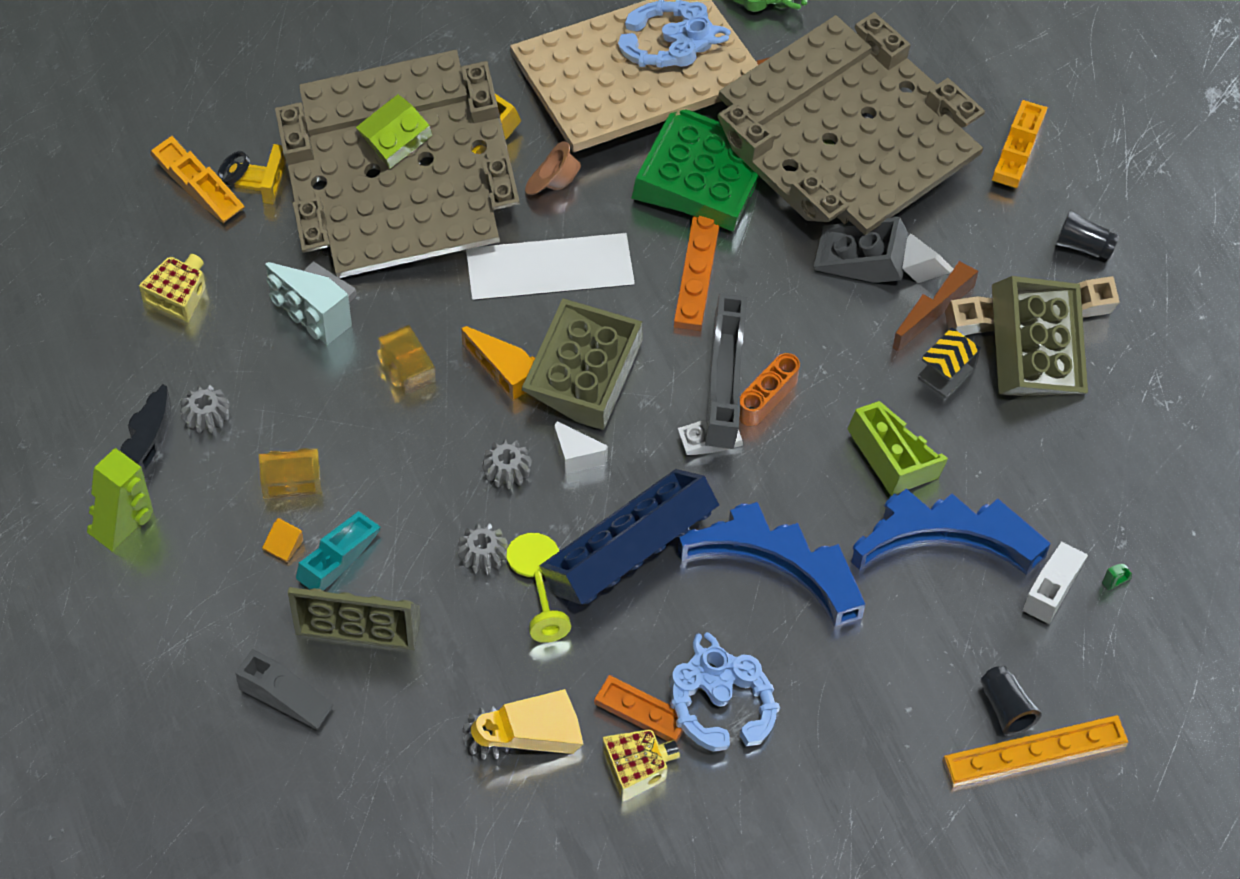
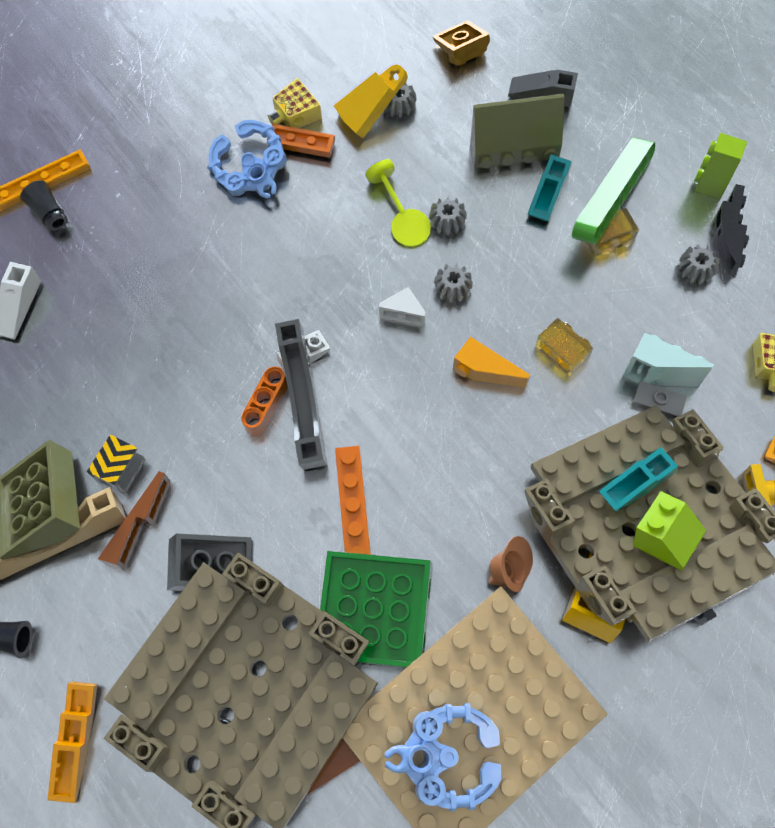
camera: 170 degrees right, 10 degrees up
light orange slope [262,518,304,563] -> none
white sticker [466,233,635,300] -> none
olive slope [522,298,643,430] -> none
dark blue brick [539,469,719,605] -> none
blue arch [677,502,866,626] -> none
lime wedge [847,401,948,496] -> none
blue arch [851,488,1051,575] -> none
white slope [902,234,954,283] -> none
none -> pearl gold slope [433,21,490,66]
none -> beam [572,137,656,245]
none -> teal slope [599,447,678,512]

